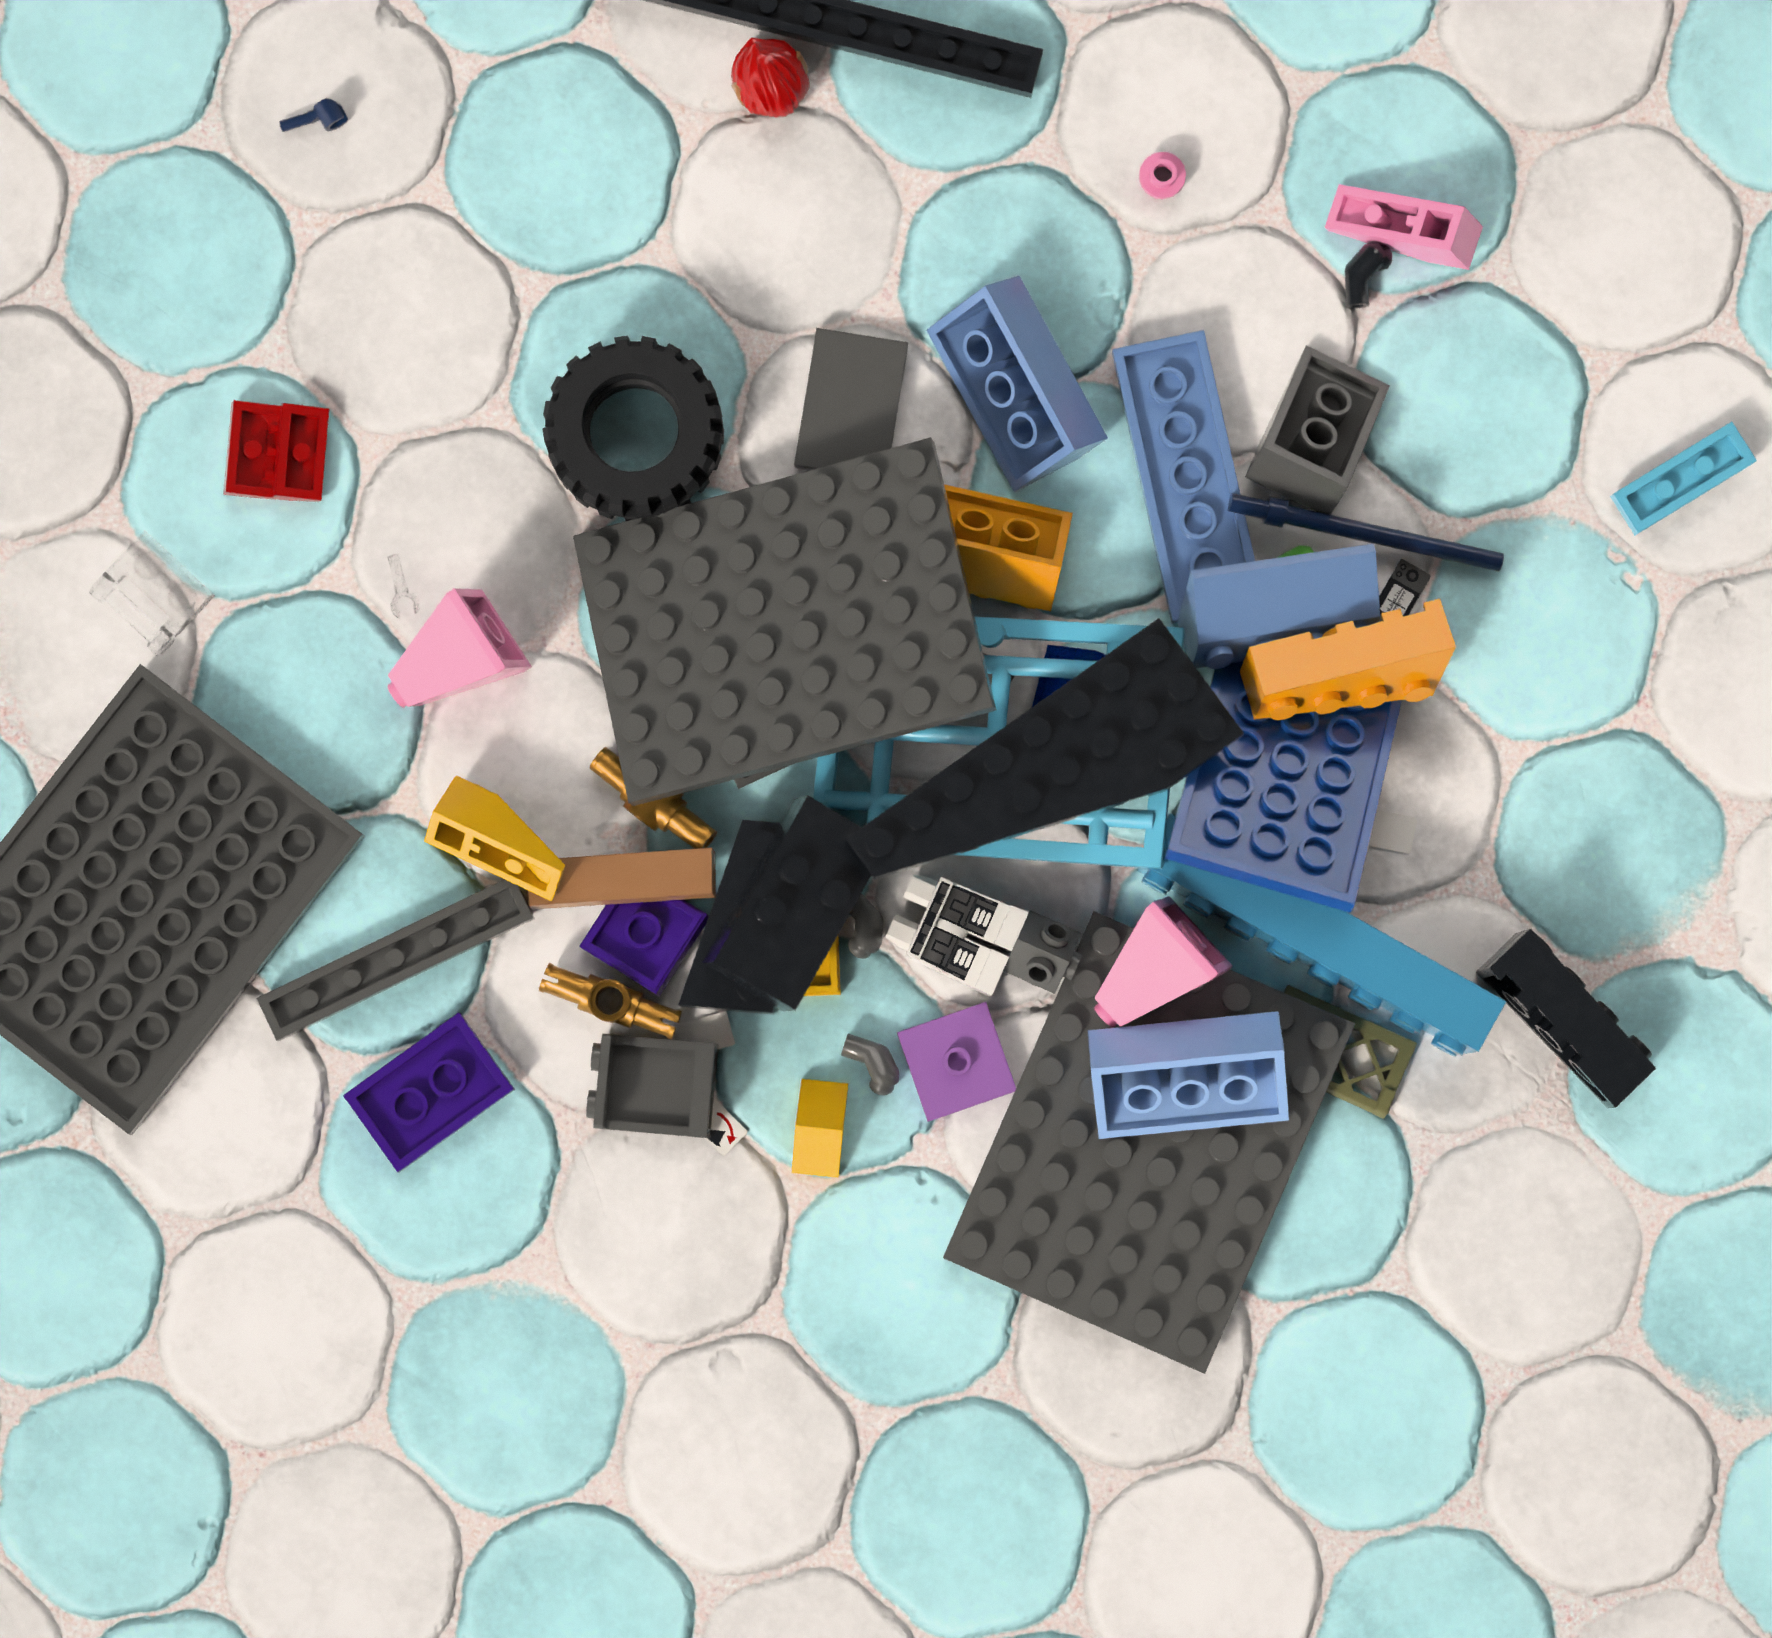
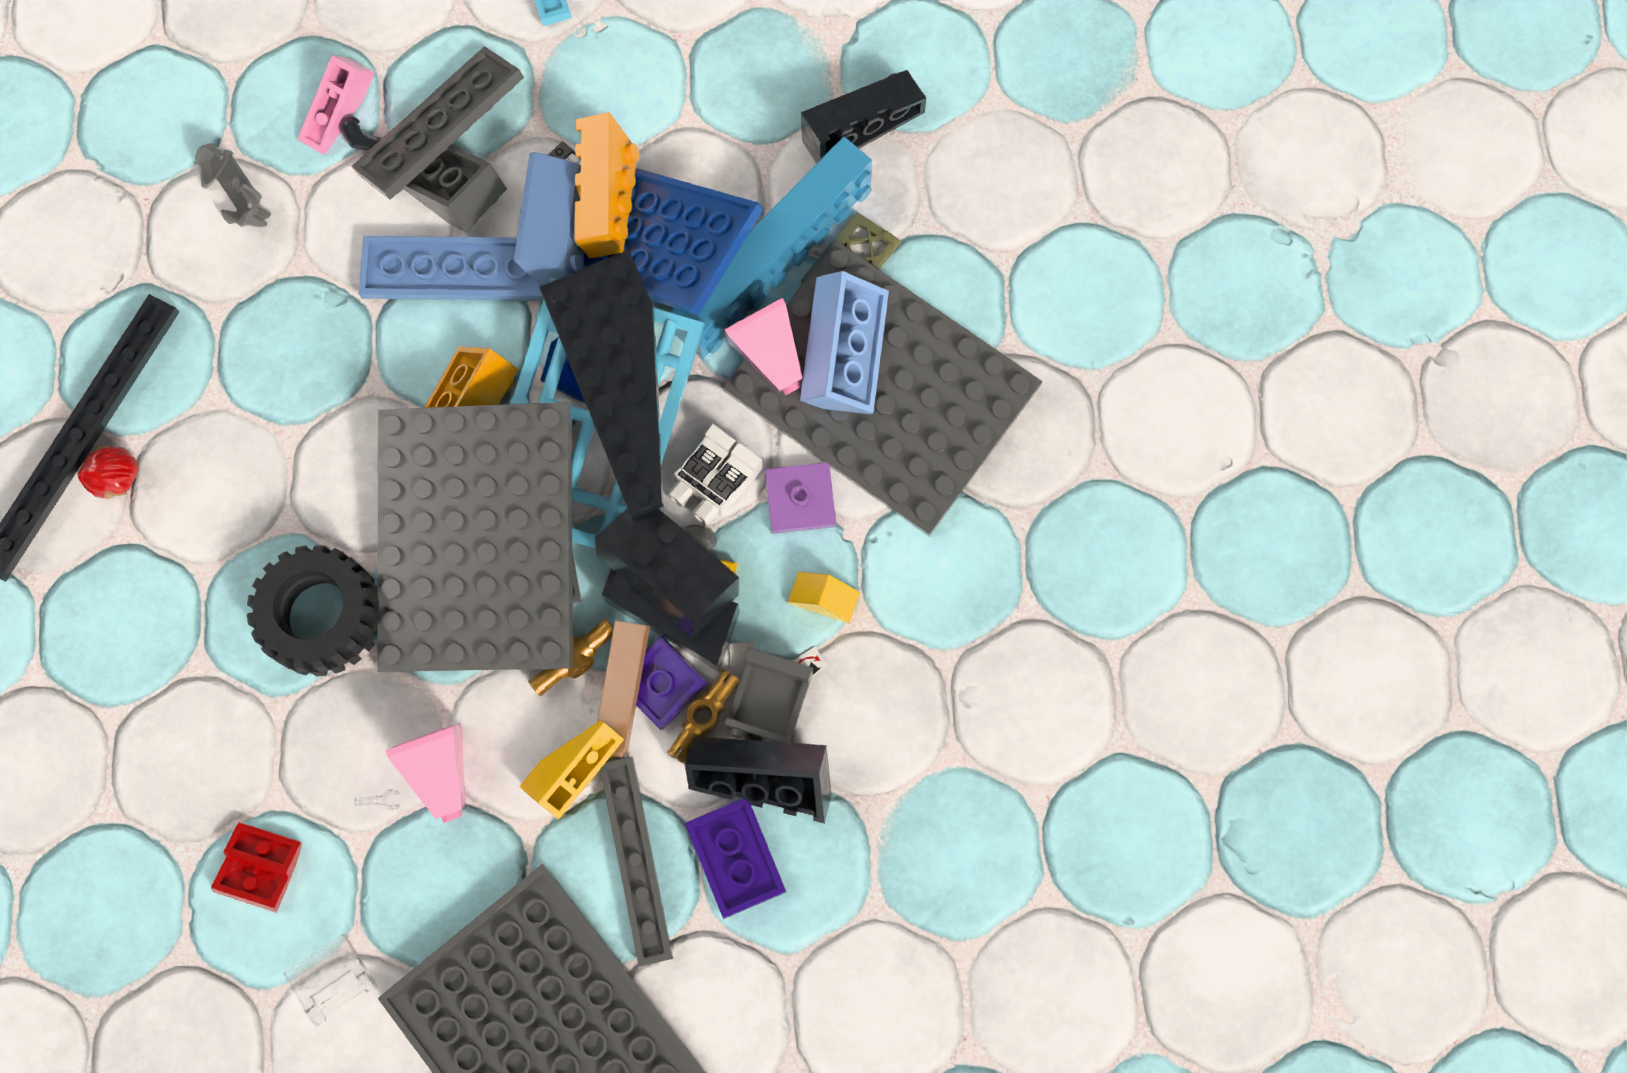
camera: 75 degrees left, 10 degrees down
dark blue hand [279,98,348,132] -> none
dark grey tile [794,328,908,470] -> none
dark grey arm [841,1034,899,1095] -> none
medium blue slope [926,276,1108,492] -> none
dark grey brick [1003,910,1083,994] -> none
bright pink plate [1139,152,1186,199] -> none
dark blue bar [1228,493,1504,571] -> none
none -> dark grey piece [195,143,271,227]
none -> dark grey plate [351,46,524,200]
none -> black wedge [685,737,832,824]

